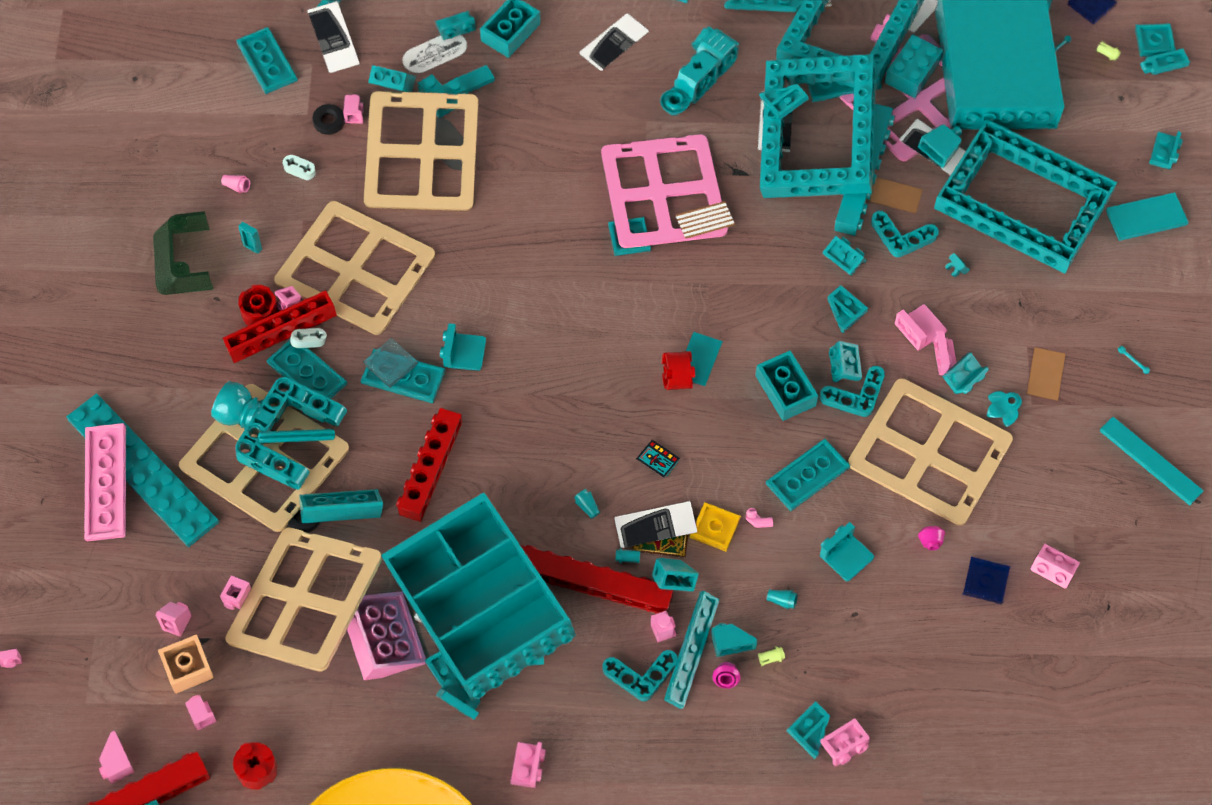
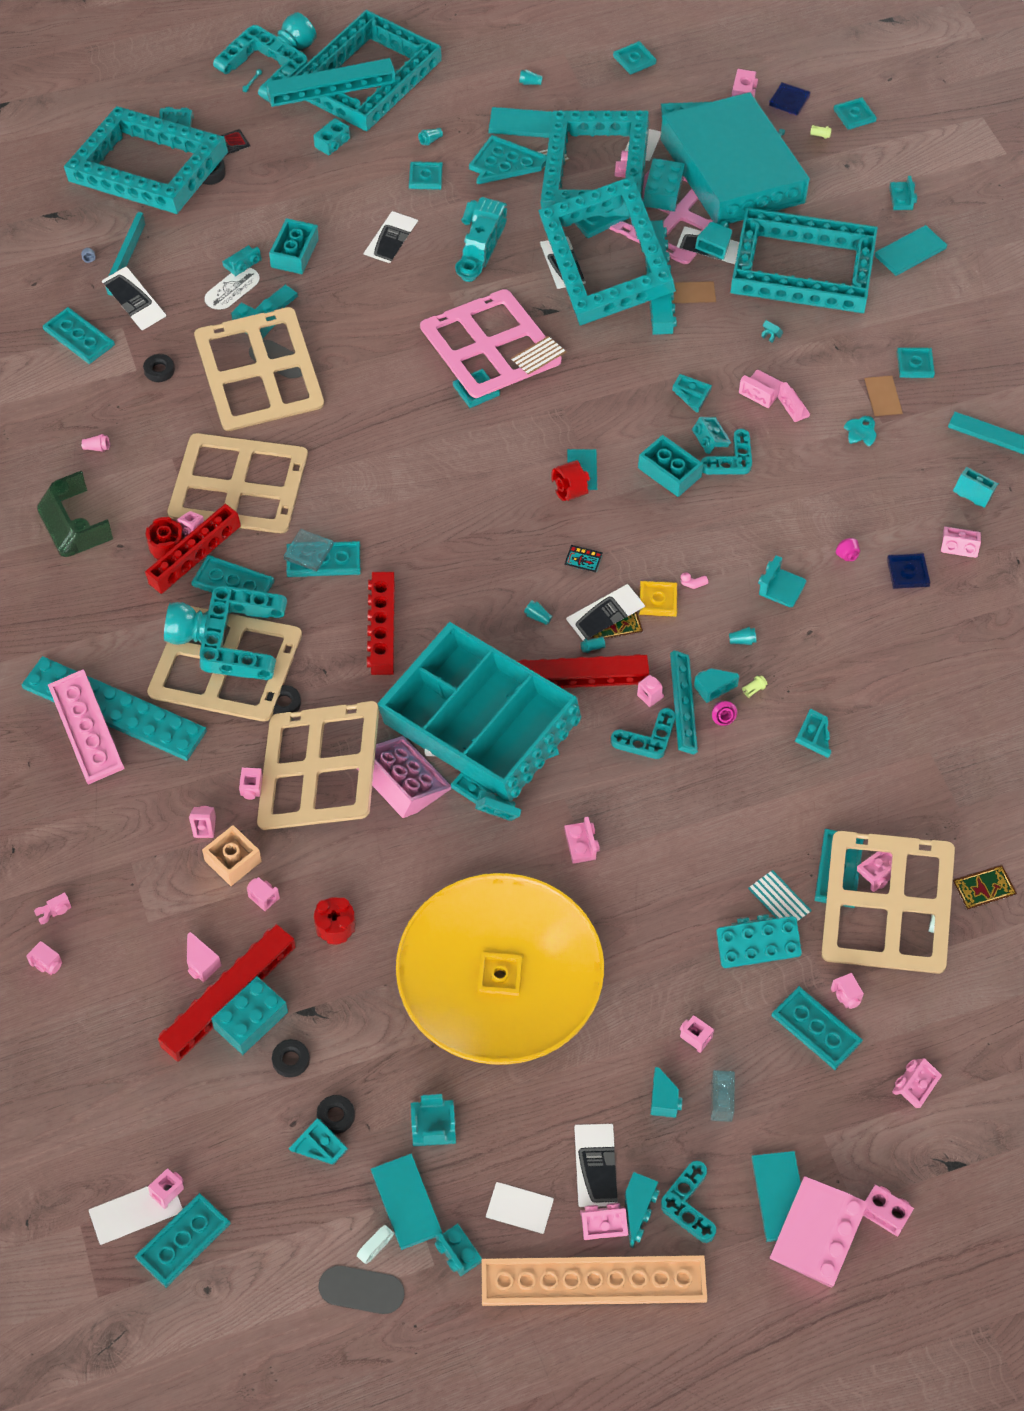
camera: 20 degrees left, 5 degrees down
teal tile [238,221,262,254] -> none
teal axle [258,429,335,443] -> none
light aqua beam [283,155,316,180] -> none
light aqua beam [290,328,327,348] -> none
teal slope [299,489,383,523] -> none
bright pink brick [343,94,364,124] -> none
teal window [368,65,416,92] -> none
teal bracket [440,323,486,371] -> none
teal torso [652,558,699,592] -> none
teal wing [759,84,809,120] -> none
teal tile [766,438,850,512] -> none
bright pink bracket [821,719,870,767] -> none
teal bracket [822,236,867,276] -> none
tan window [848,378,1013,525] -> none
teal beam [871,211,939,257] -> none
teal bracket [942,352,989,394] -> none
teal hinge [1118,346,1150,374] -> none
teal hinge [1140,48,1190,75] -> none
none -> teal tile [897,347,935,378]
none -> brick [953,467,999,508]

